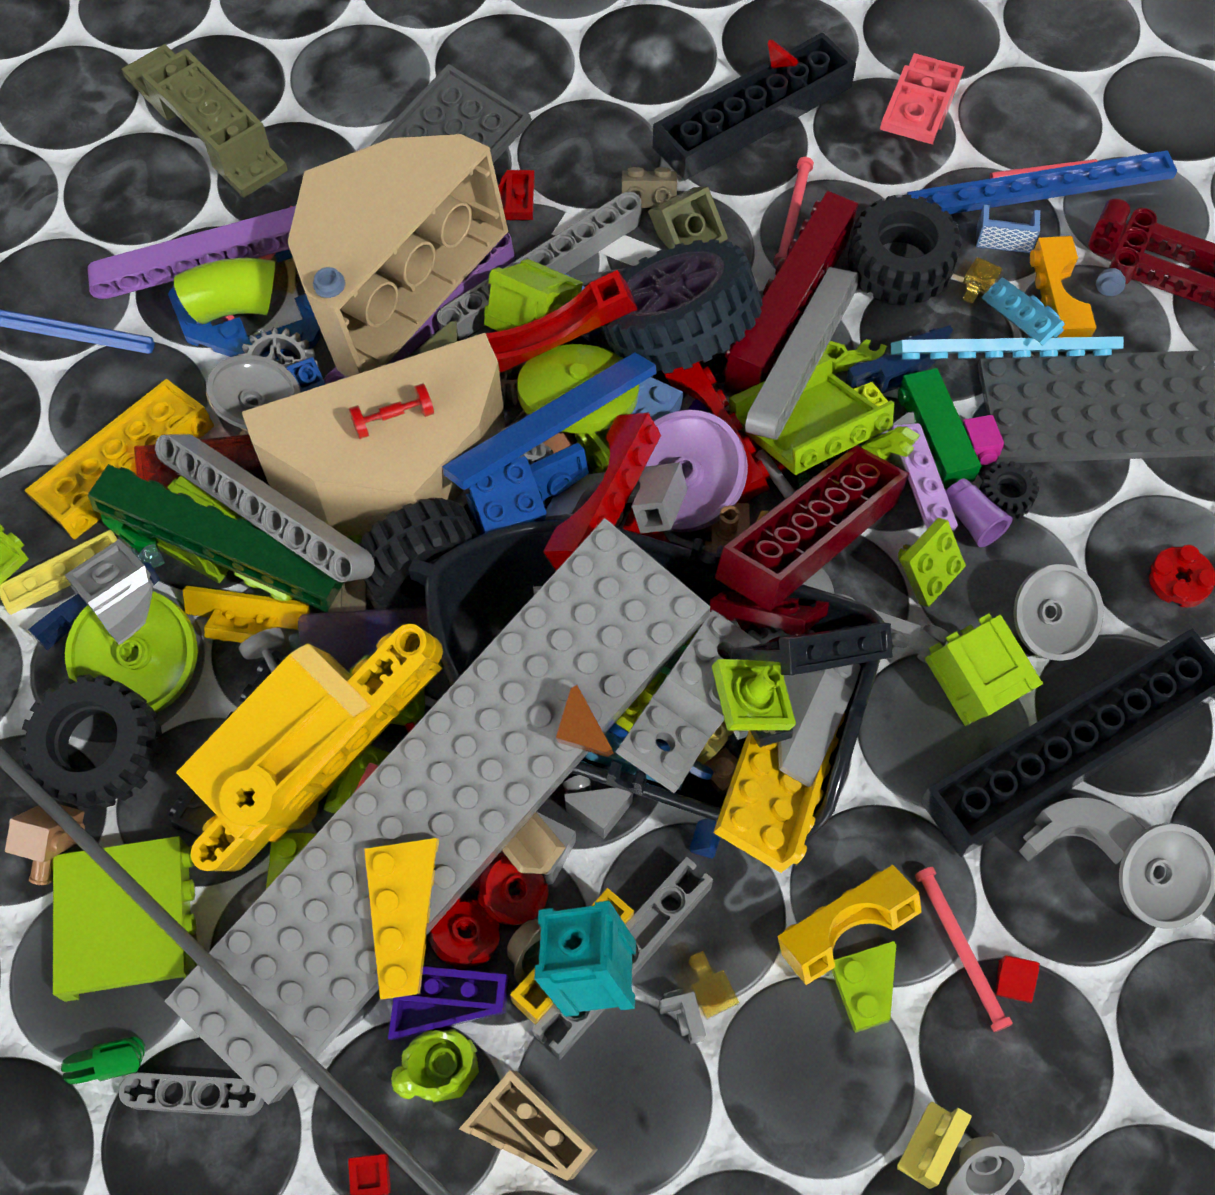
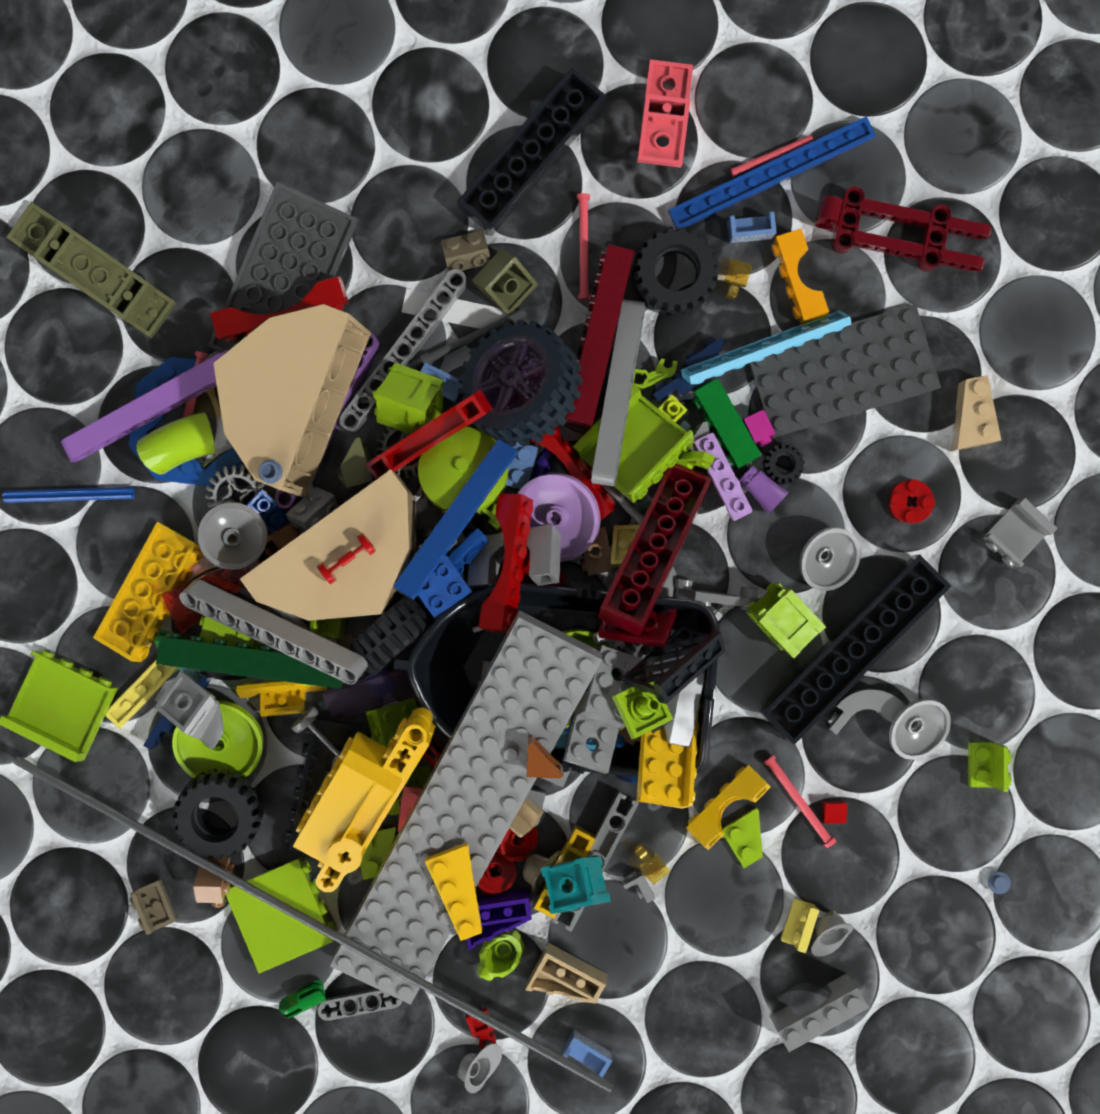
camera: 10 degrees left, 25 degrees up
red wing [498,170,535,220] -> none
red slope [768,40,798,68] -> none
lime plate [898,518,966,607] -> none
medium azure bracket [981,277,1065,346] -> none
sand blue plate [1096,268,1126,296] -> none

